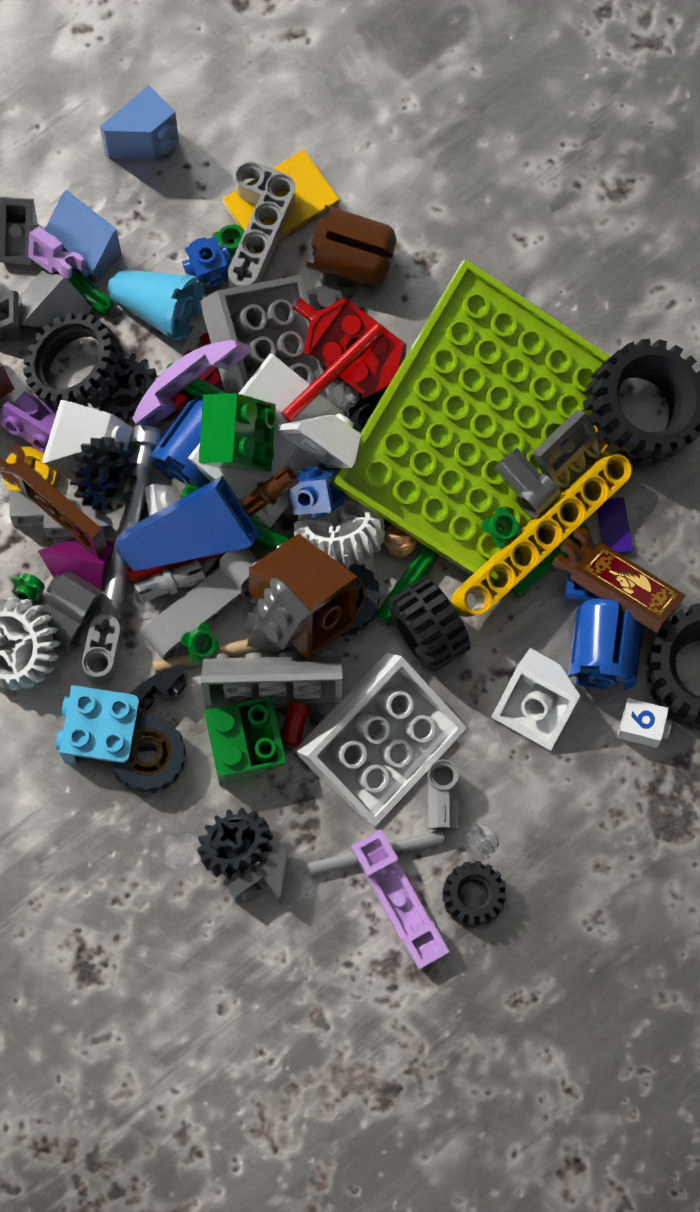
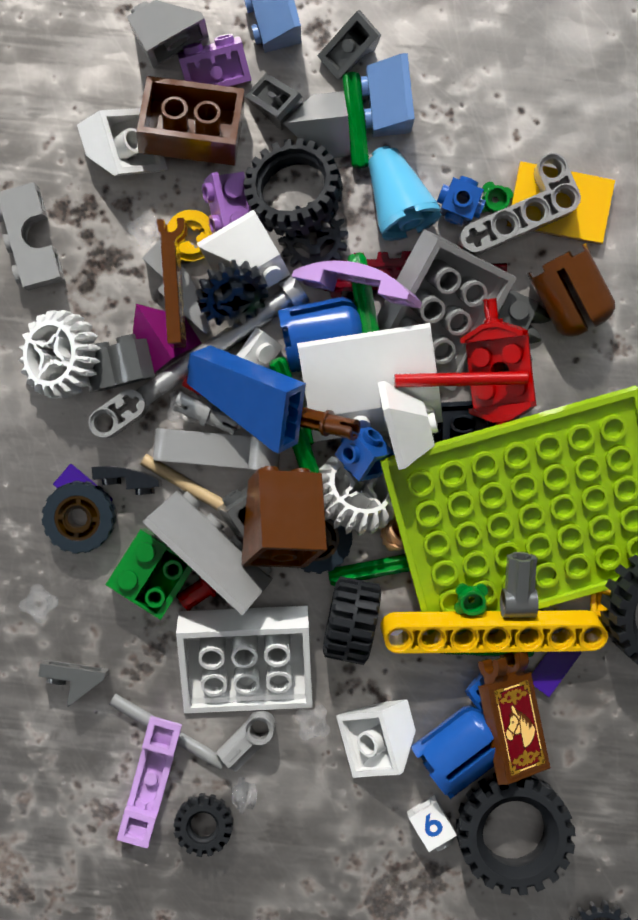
camera: 45 degrees right, 15 degrees up
green plate [11,573,45,605] -> none
lavender plate [28,226,84,279] -> none
medium azure bracket [56,685,139,763] -> none
medium blue slope [100,85,179,160] -> none
green plate [180,622,219,663] -> none
black gear [197,808,274,880] -> none
green slope [199,393,277,472] -> none
dark grey plate [258,577,311,650] -> none
clear plate [326,381,356,417] -> none
dark grey plate [532,410,601,488] -> none

